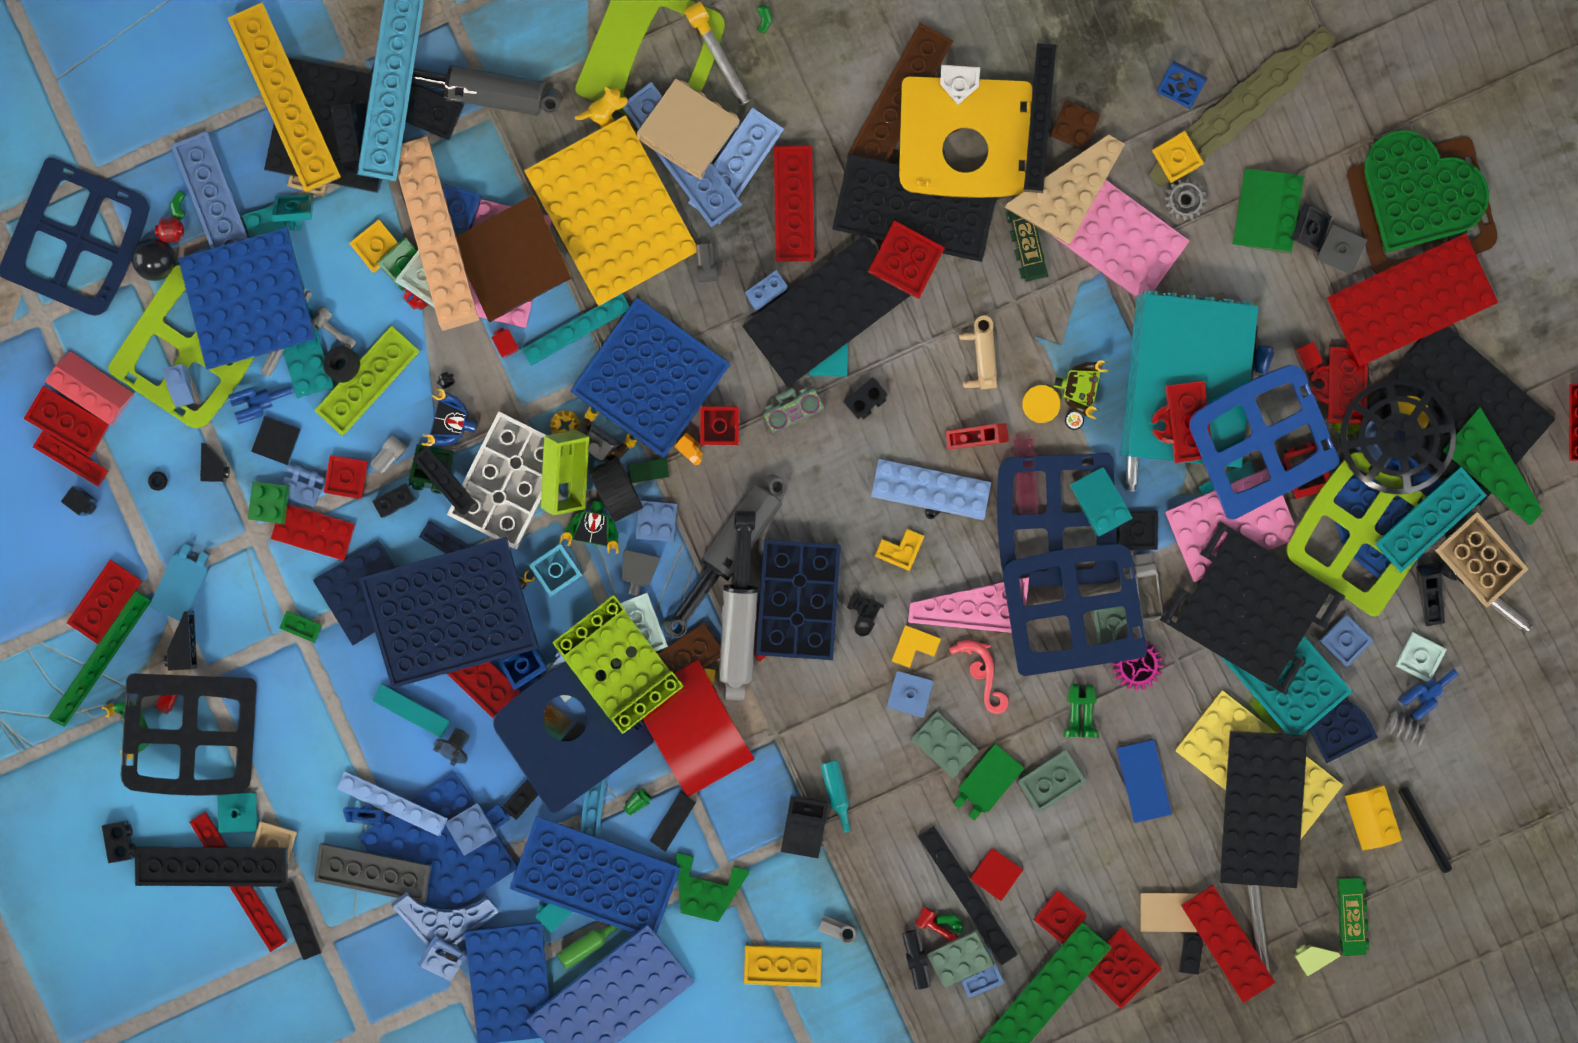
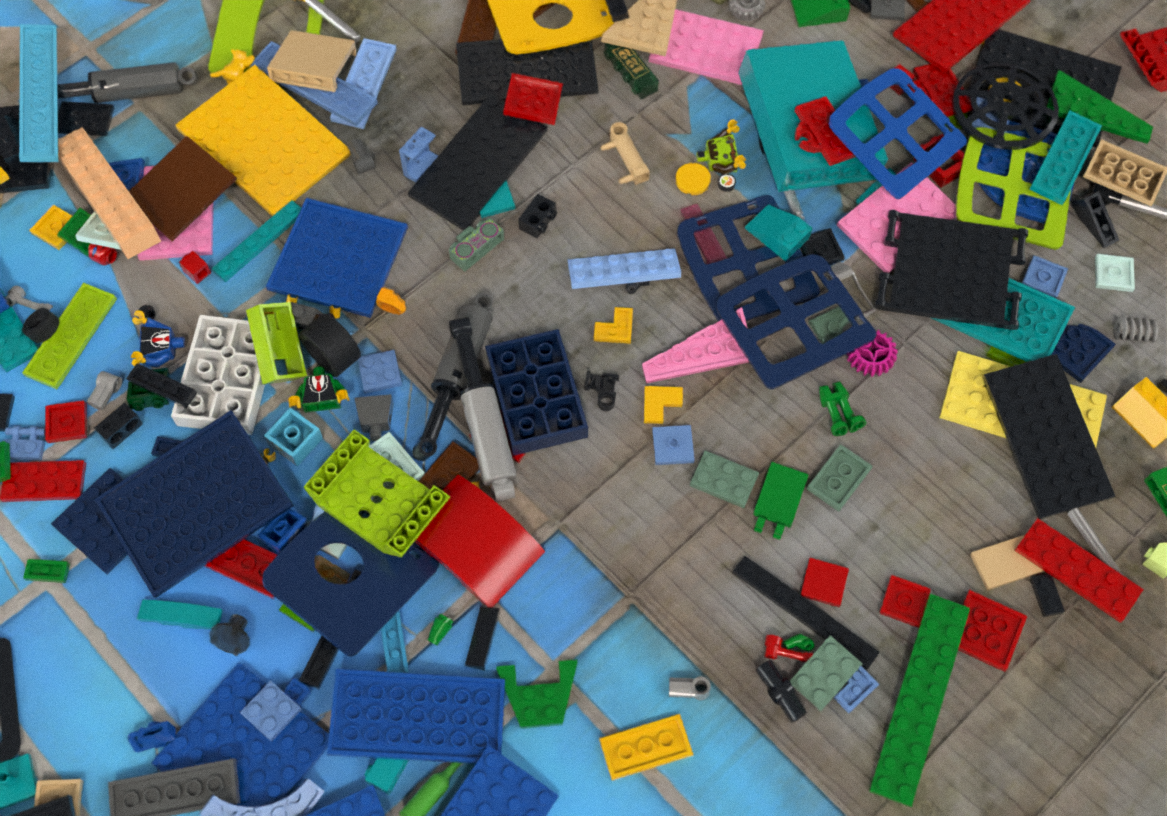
camera: 20 degrees left, 25 degrees down
light blue plate [337,771,448,836] -> none
dark green tile [628,458,670,483] -> none
red brick [700,407,739,446] -> none
red plate [774,146,814,262] -> none
black slope [781,795,829,858] -> none
teal piece [820,760,851,833] -> none
red slope [945,423,1009,450] -> none
coral plant [949,640,1009,714] -> none
blue tile [1116,739,1172,823] -> none
blue plant [1398,669,1459,721] -> none

